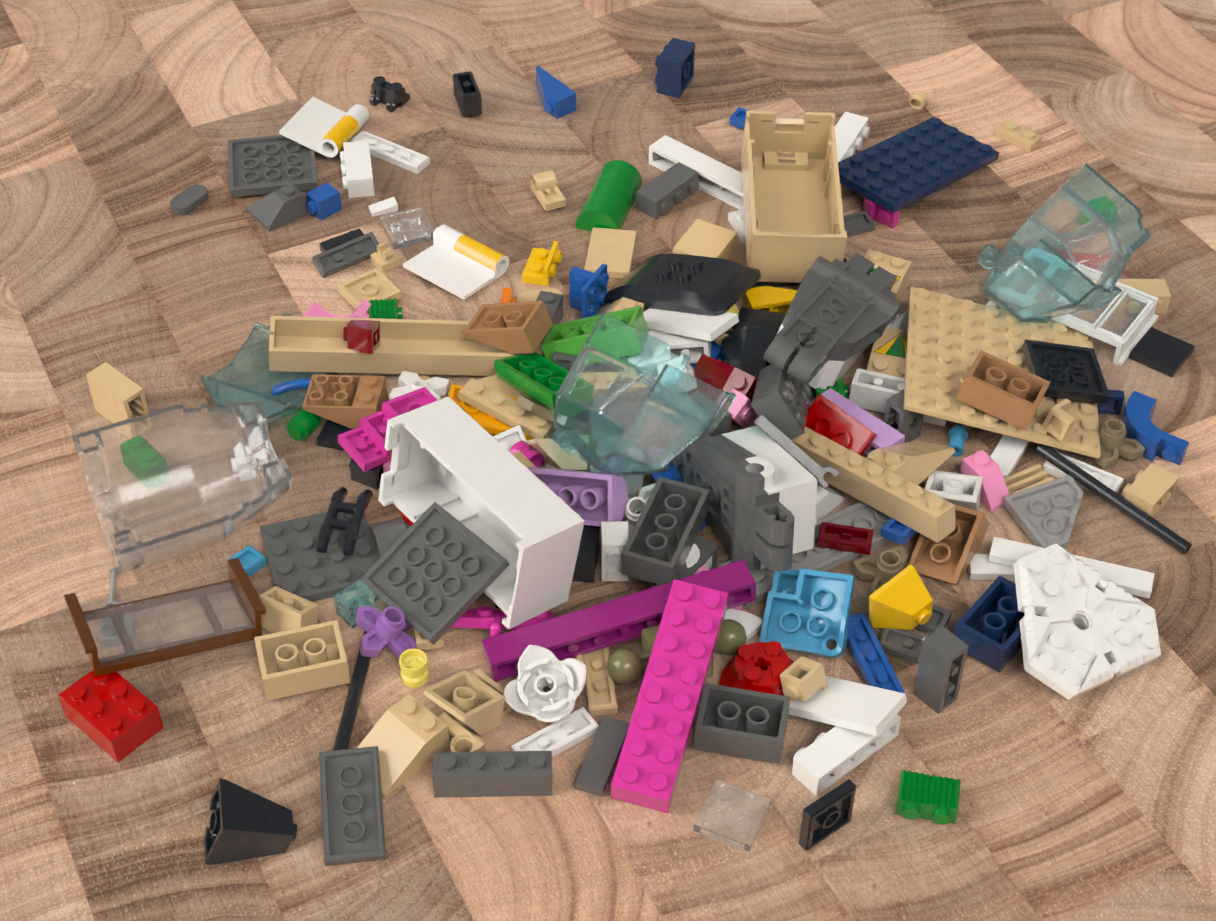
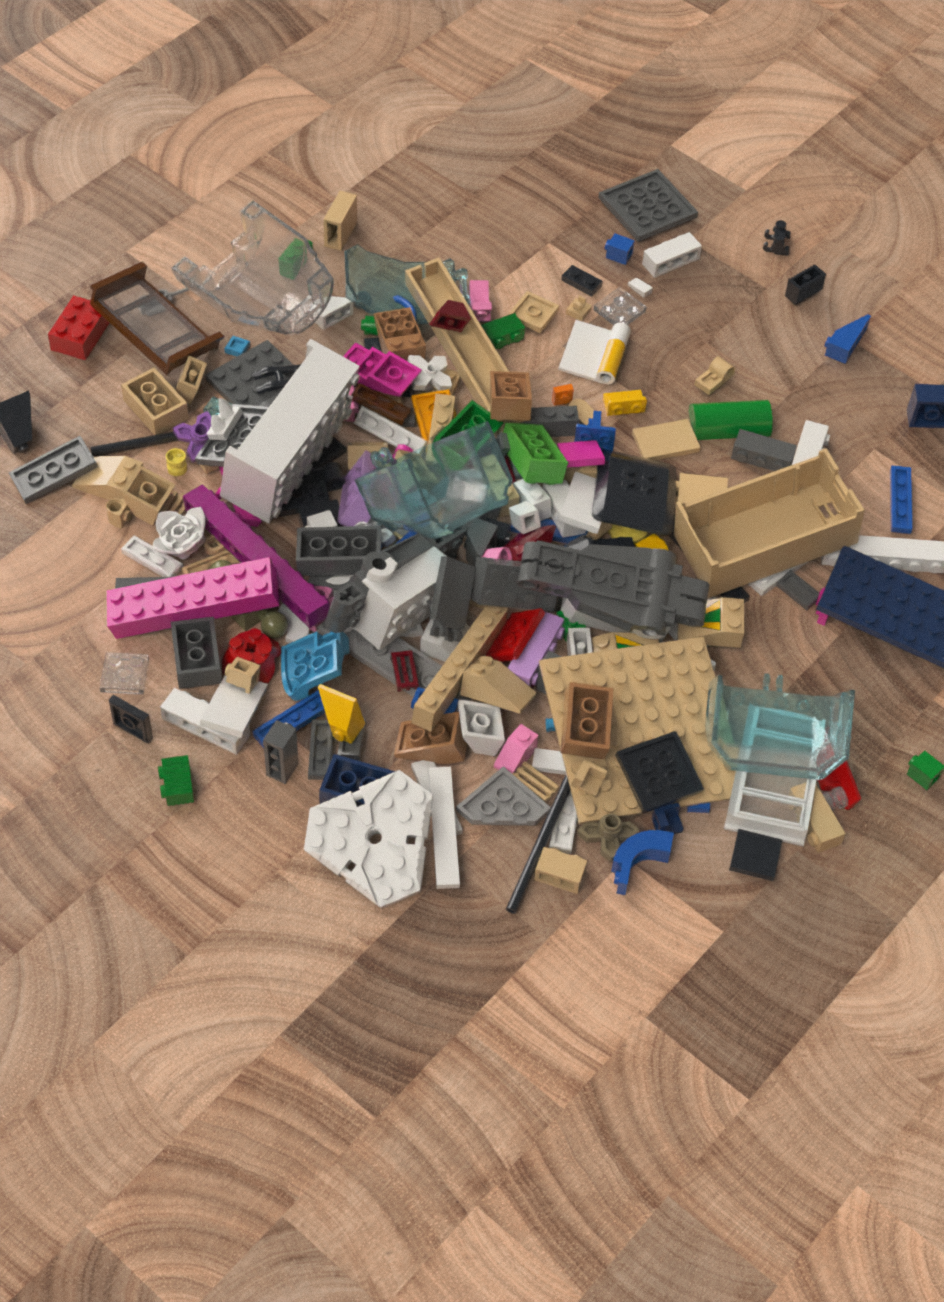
camera: 65 degrees right, 10 degrees up
dark grey tile [170,185,208,215] -> none
dark grey slope [246,184,307,232] -> none
white door [279,97,369,157] -> none
dark grey tile [312,232,379,278] -> none
white tile [350,131,431,174] -> none
dark grey brick [432,751,552,798] -> none
dark tan plant [853,546,924,596] -> none
none -> white tile [207,398,243,440]
none -> dark pink tile [557,440,605,468]

